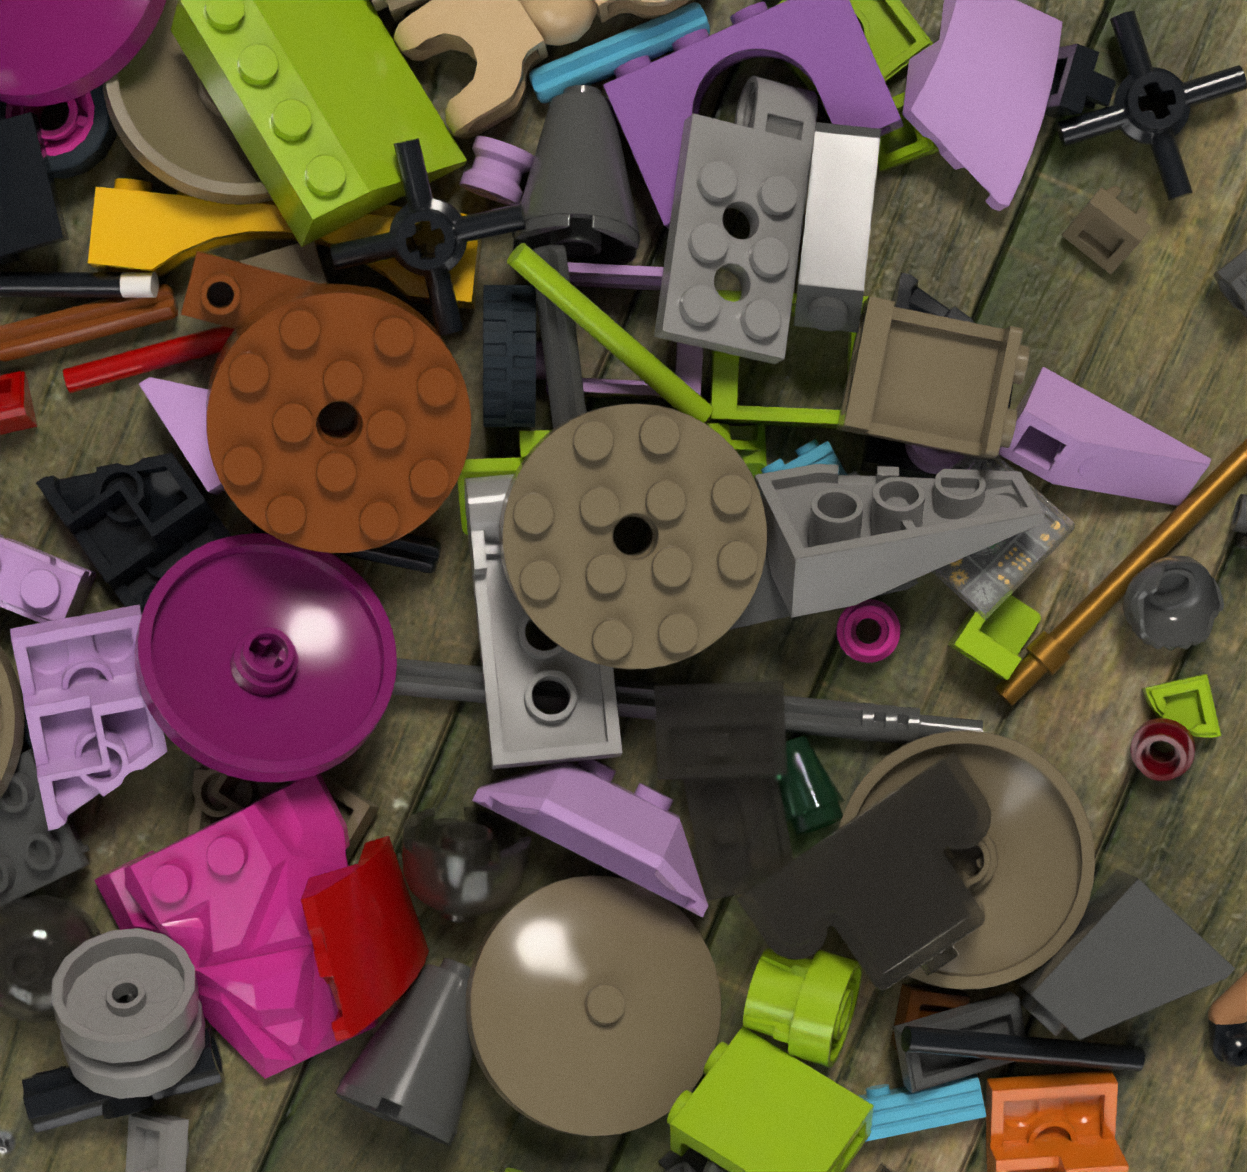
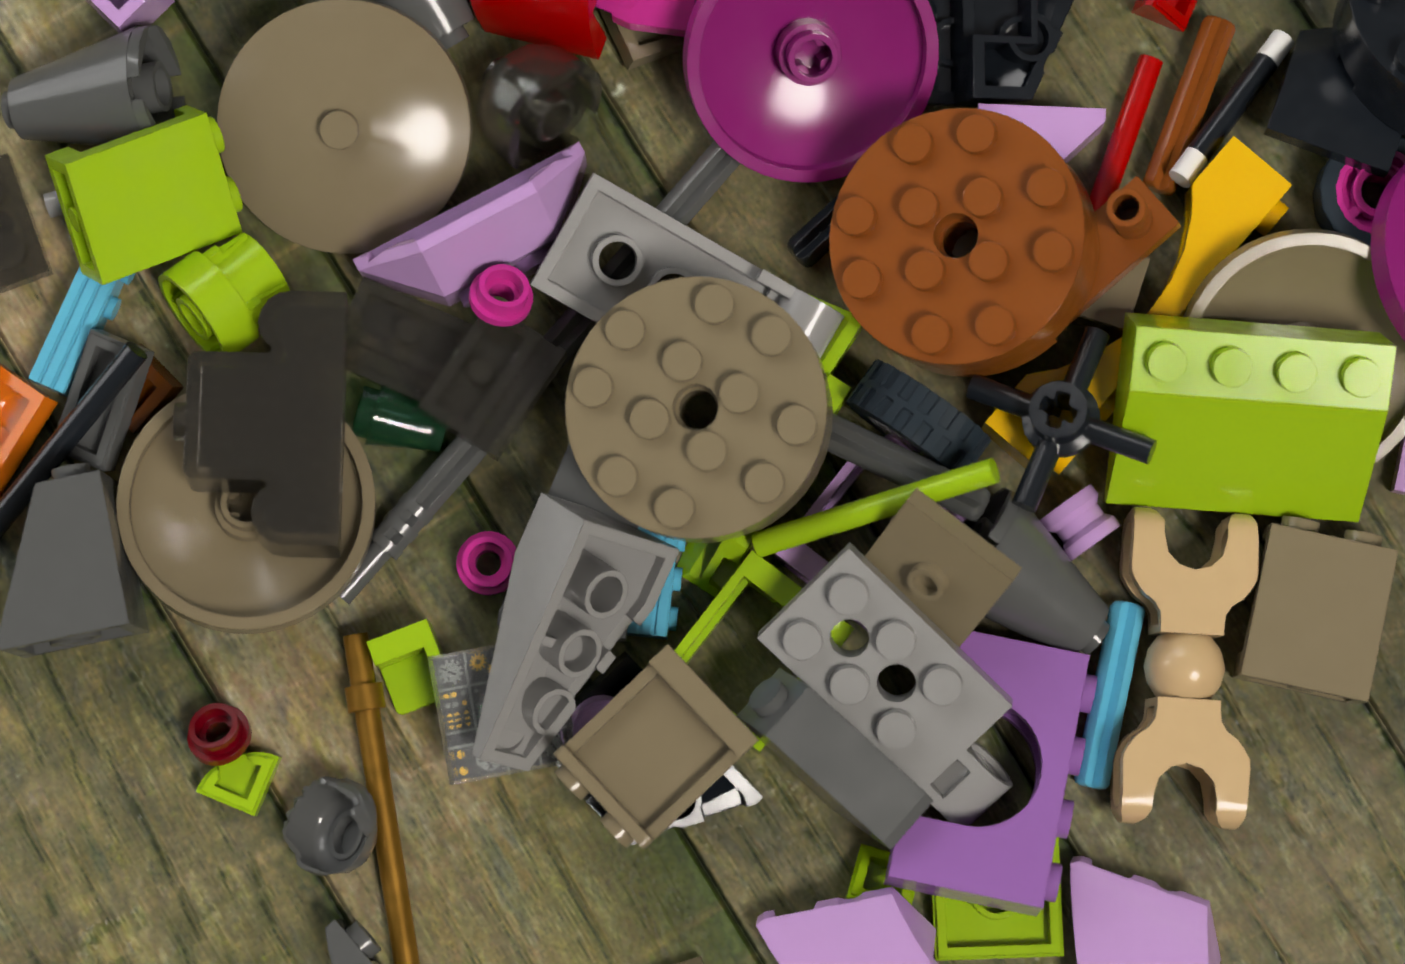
camera: 130 degrees right, 5 degrees down
lavender slope [999,367,1211,506] -> none
none -> dark pink plate [468,264,533,327]
none -> dark tan plate [865,488,1022,647]

